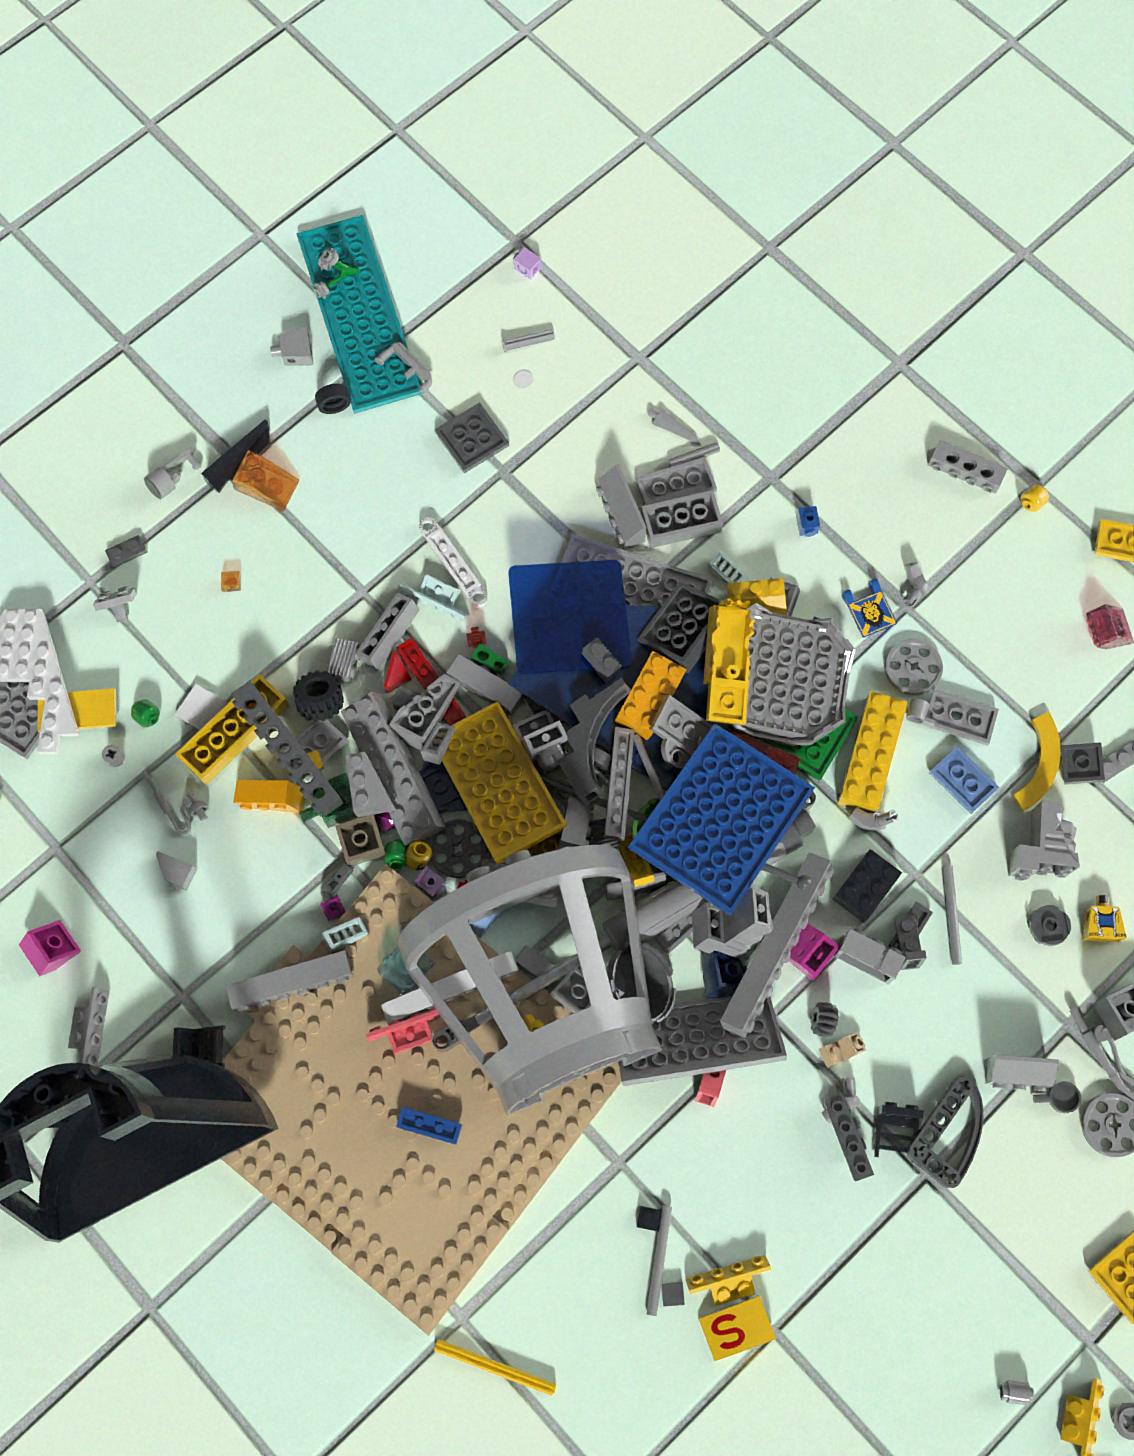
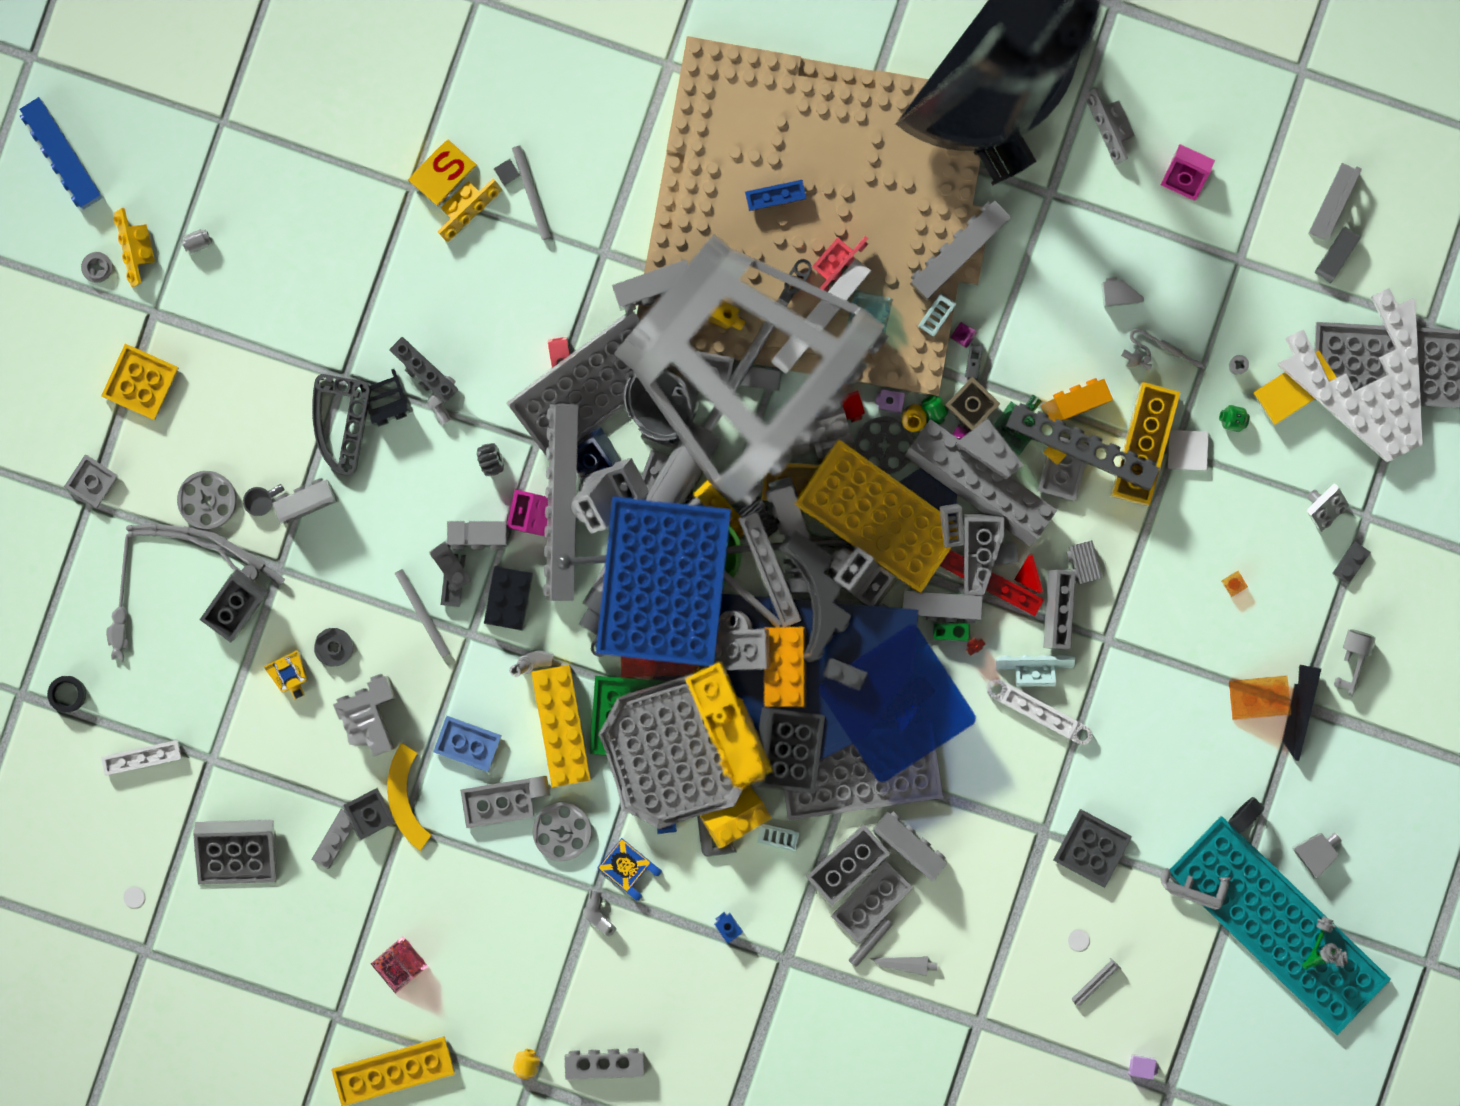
camera: 145 degrees right, 15 degrees up
black tyre [293,670,344,722] -> none
yellow axle [434,1340,556,1396] -> none
black plate [637,1206,661,1232] -> none
tan slope [818,1032,867,1068] -> none
none -> light grey brick [612,259,688,313]

